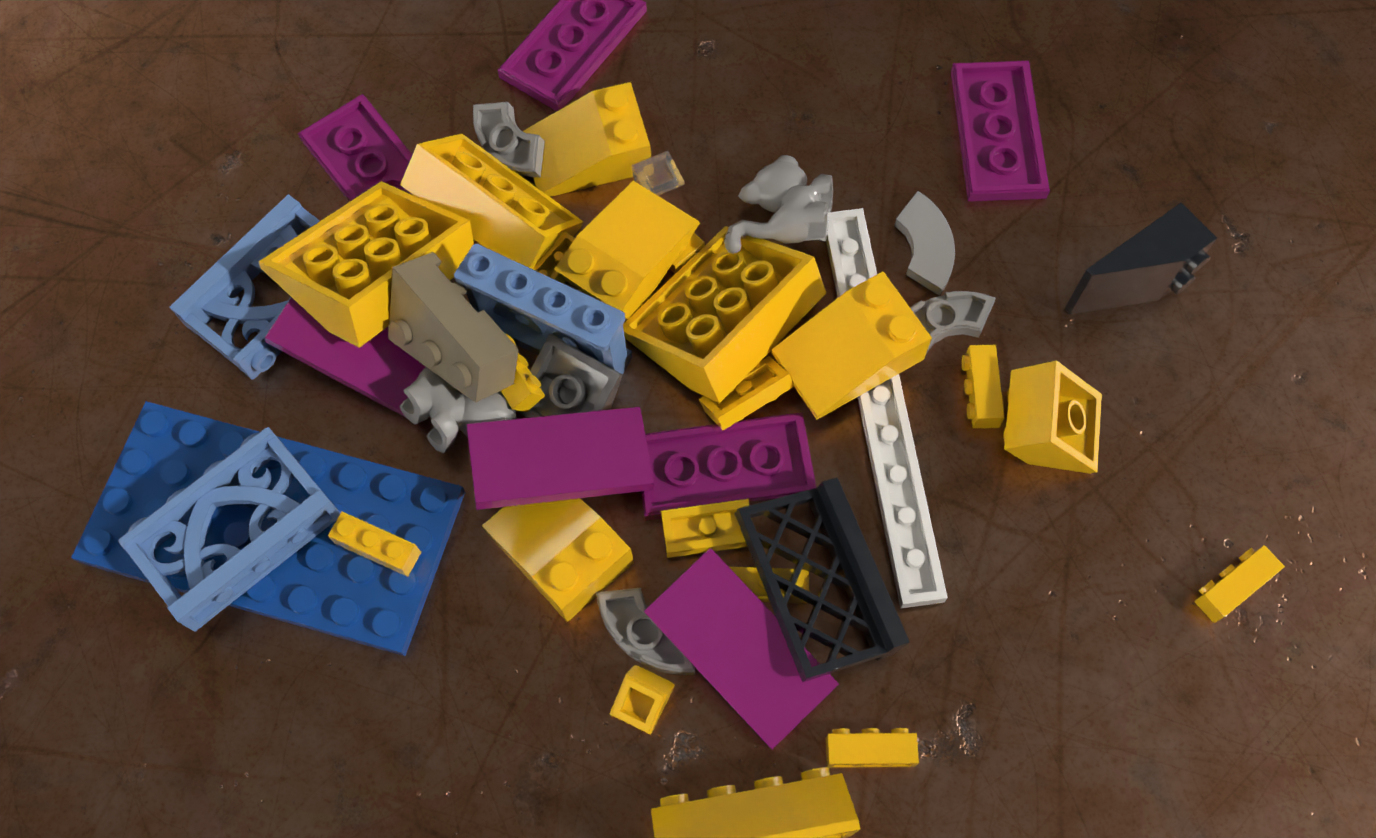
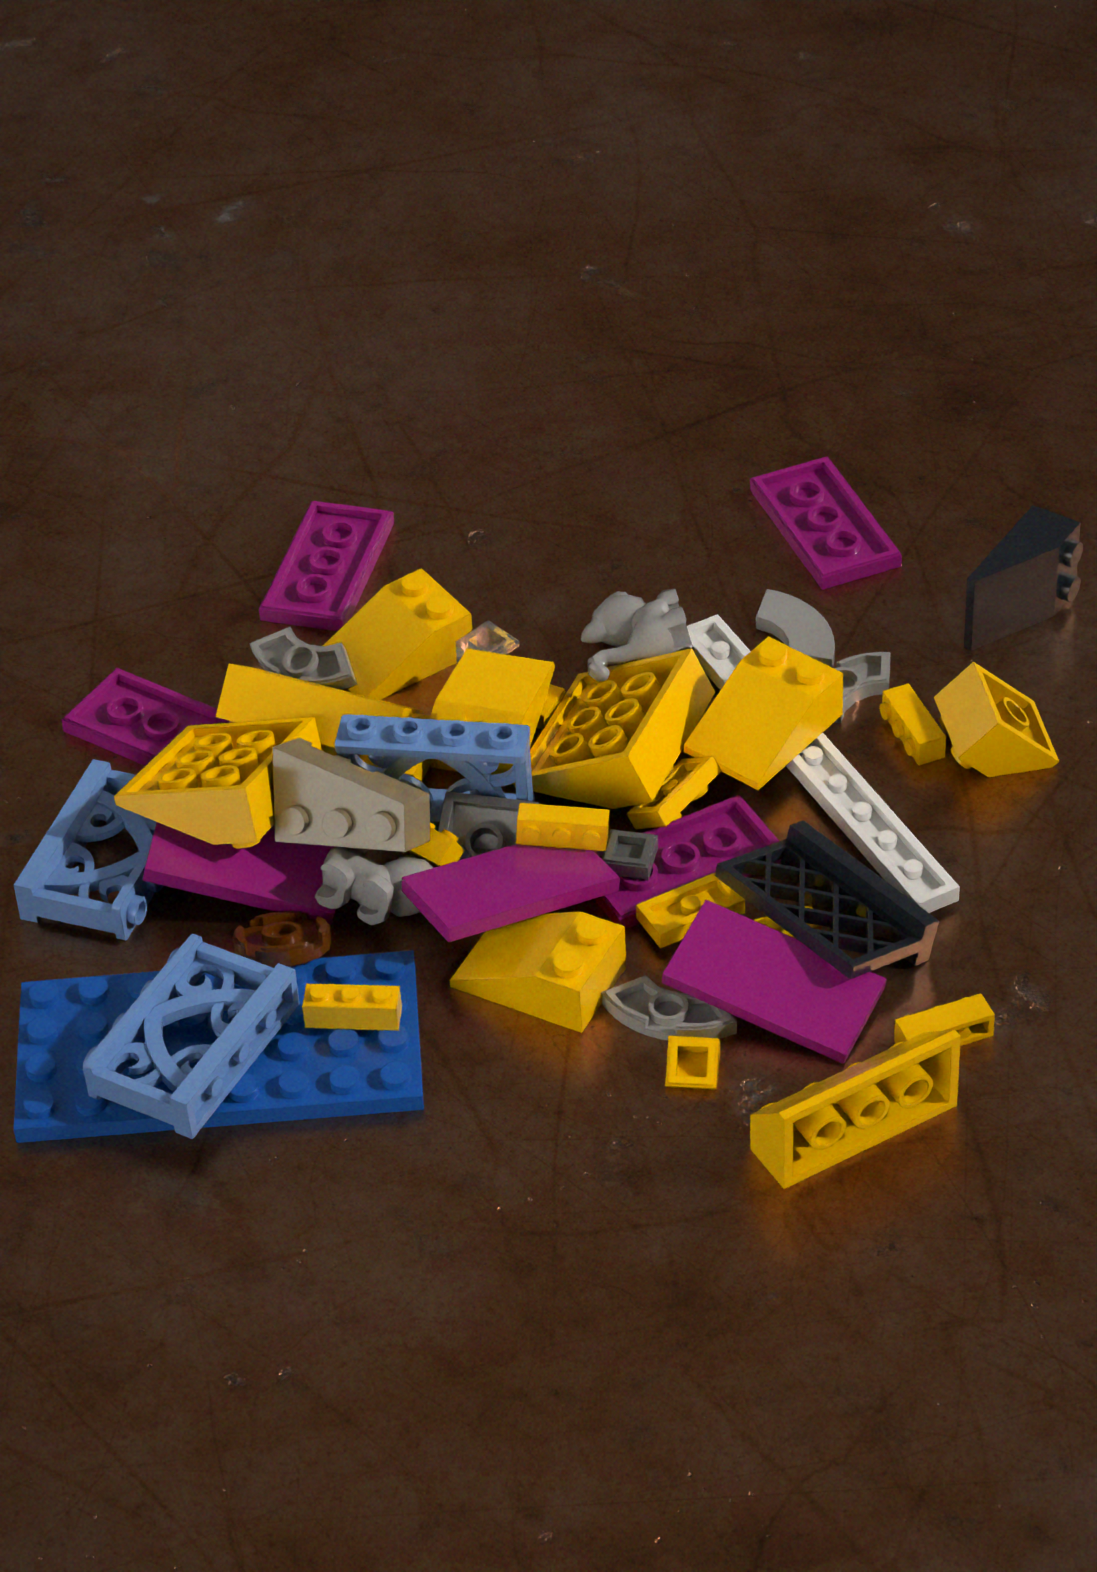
camera: 20 degrees left, 25 degrees down
none -> reddish brown tile [232,911,331,968]
none -> yellow piece [516,803,609,851]
none -> dark grey tile [602,829,658,880]

